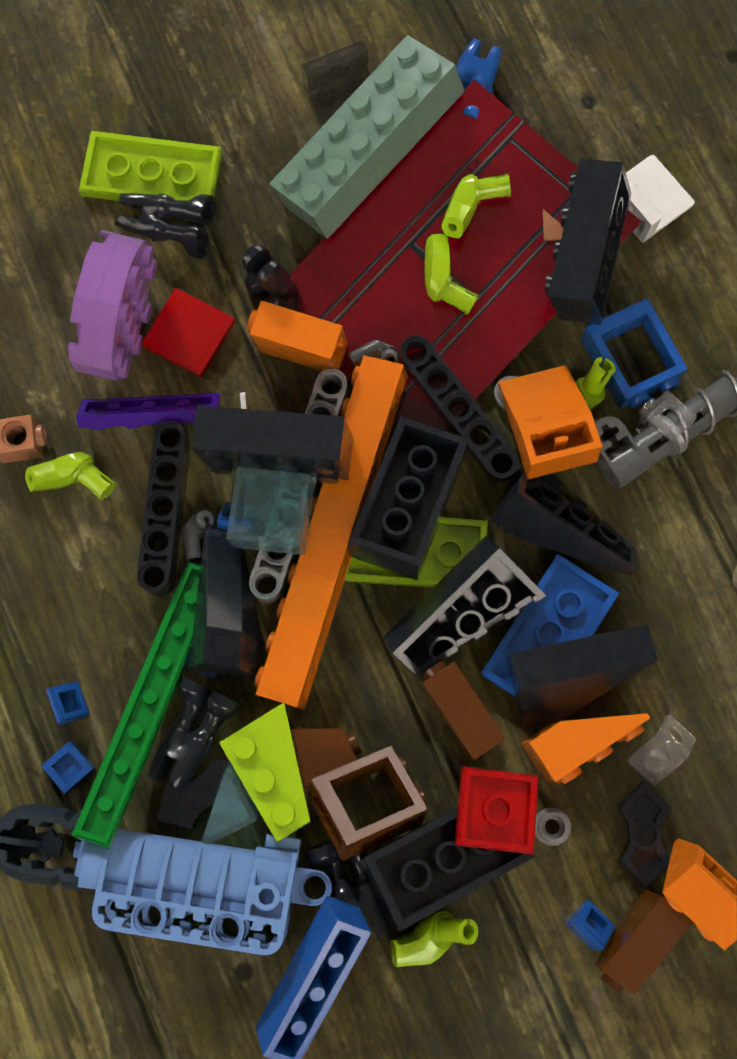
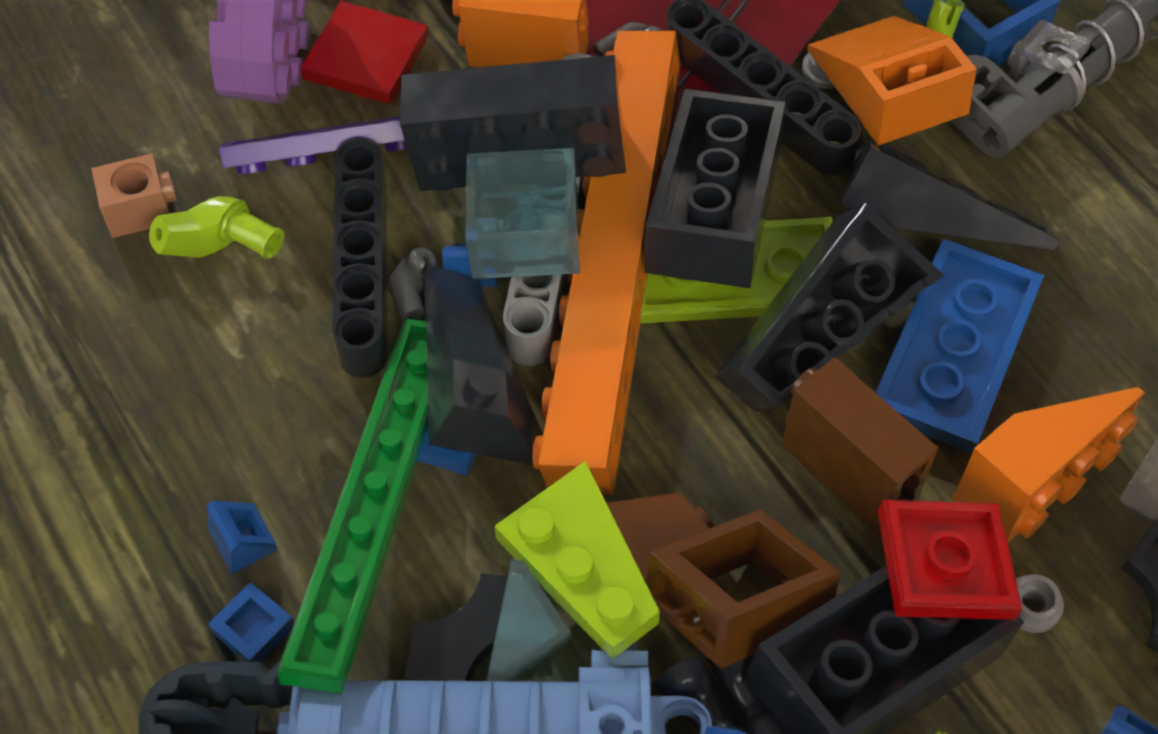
camera: 10 degrees left, 20 degrees down
black piece [149,676,241,792] -> none
black wedge [506,624,658,730] -> none

